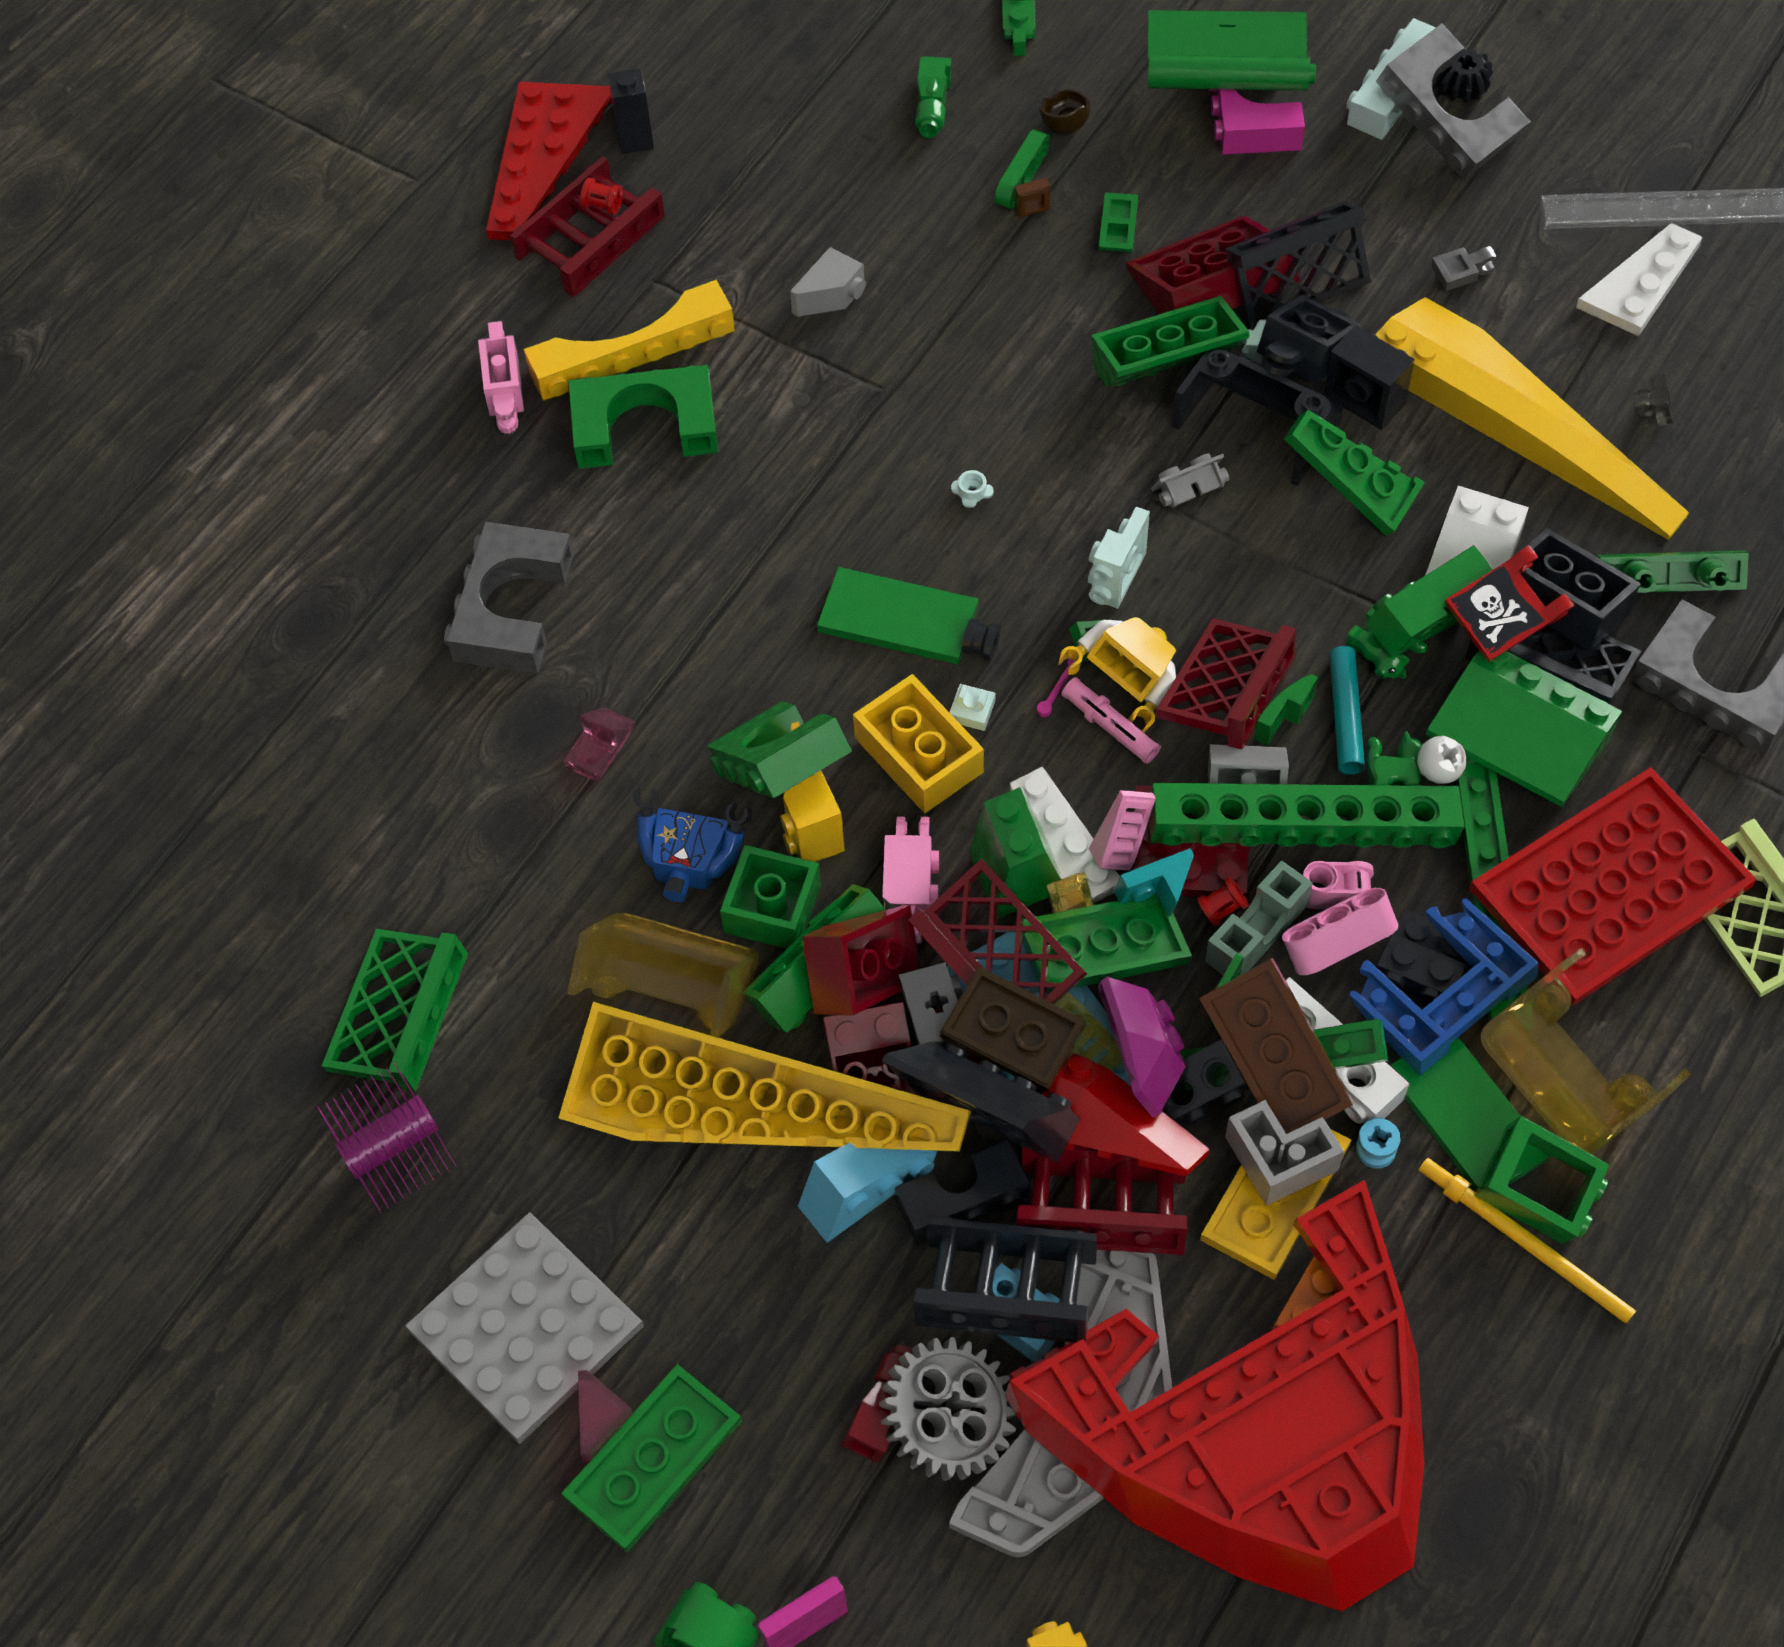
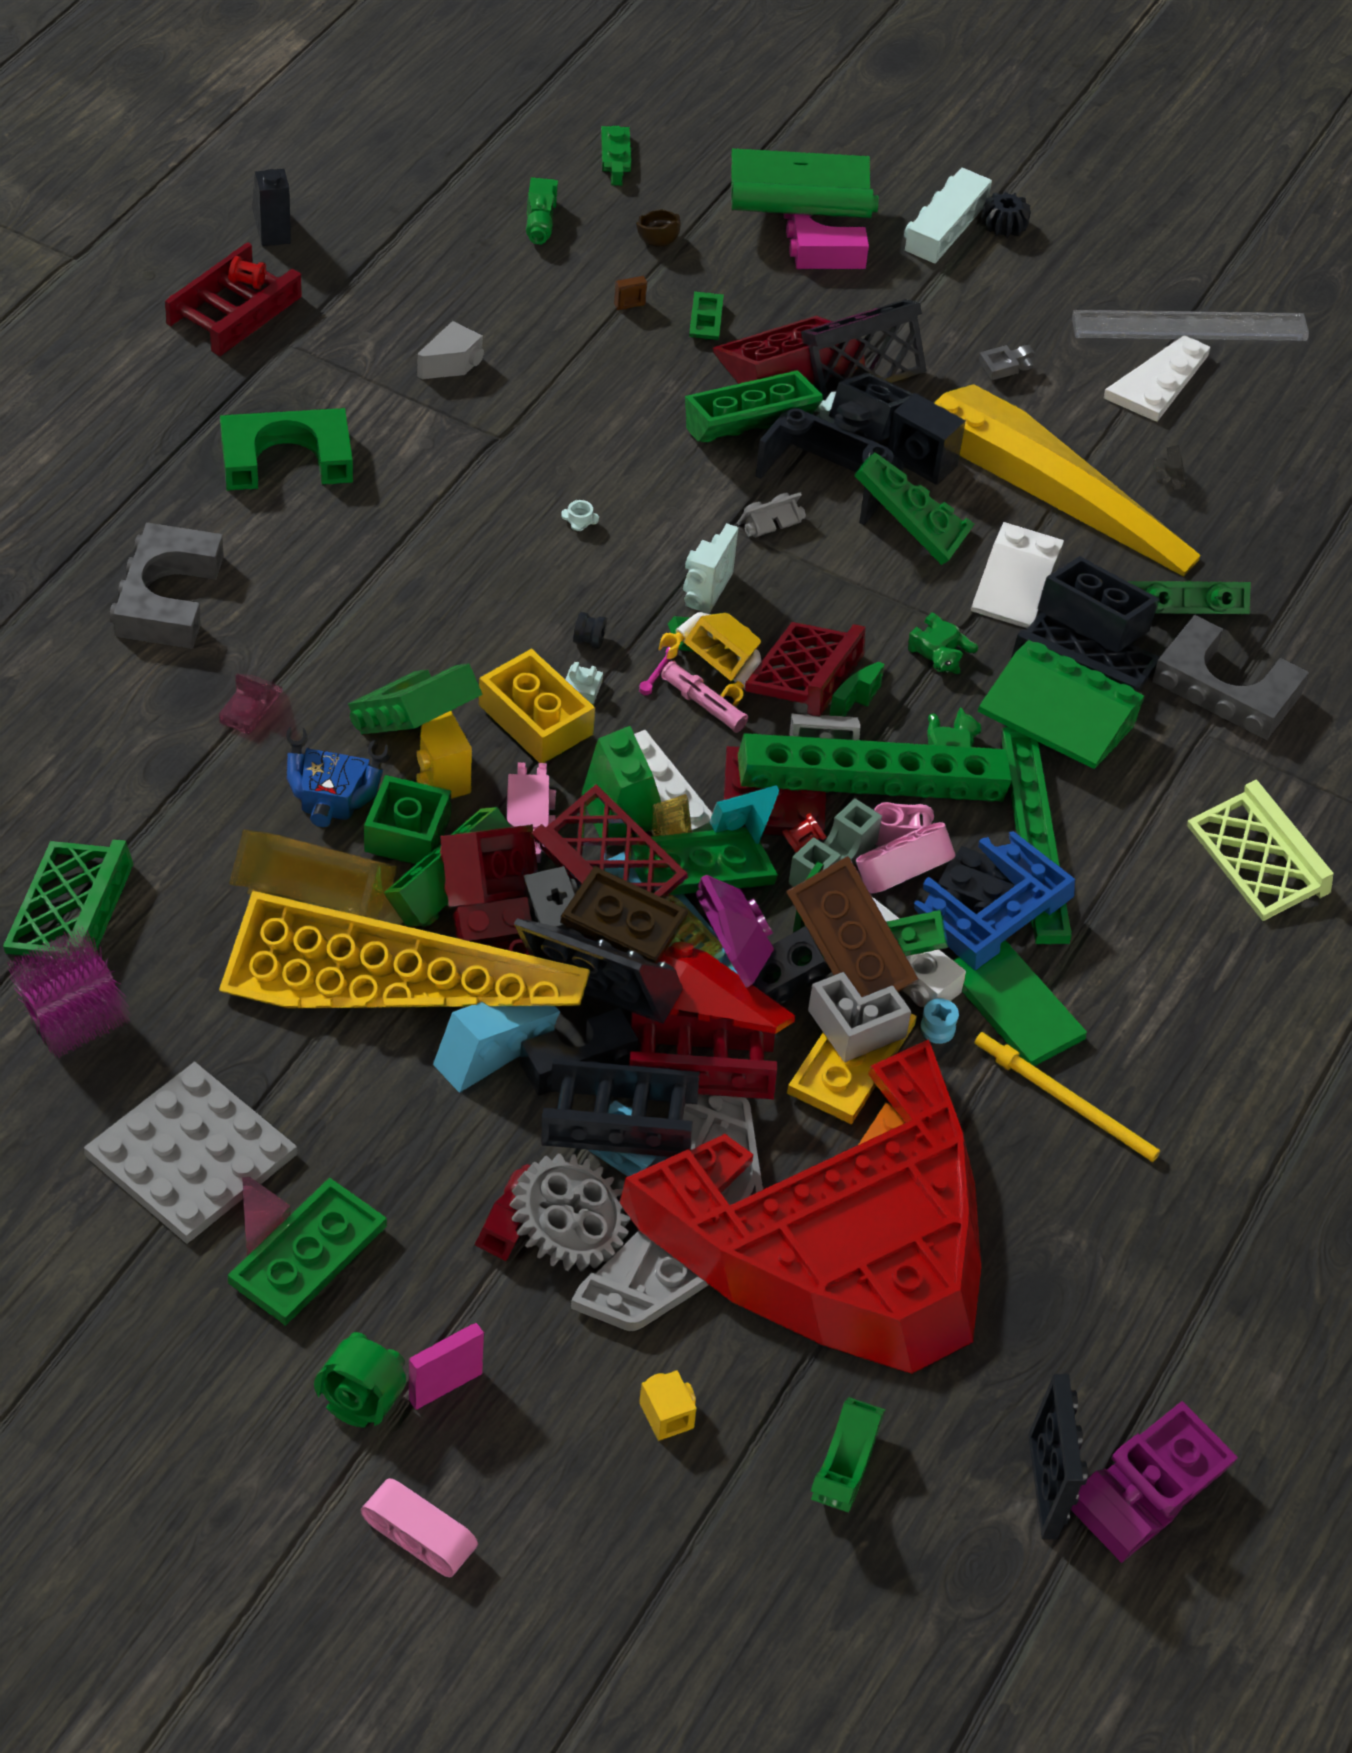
camera: 10 degrees left, 10 degrees down
bright pink hinge [478,321,524,434] -> none
red wing [486,81,612,240] -> none
yellow arch [524,280,735,401] -> none
green tile [817,567,979,665] -> none
green beam [995,129,1050,210] -> none
bright pink slope [1089,790,1156,870] -> none
teal piece [1329,646,1365,775] -> none
green wedge [1365,545,1494,658] -> none
flat silver arch [1376,23,1530,180] -> none
white piece [1417,736,1466,784] -> none
flag [1444,545,1574,662] -> none
red plate [1469,767,1757,1006] -> none
green window [1475,1116,1609,1245] -> none
clear yellow windscreen [1481,948,1691,1154] -> none

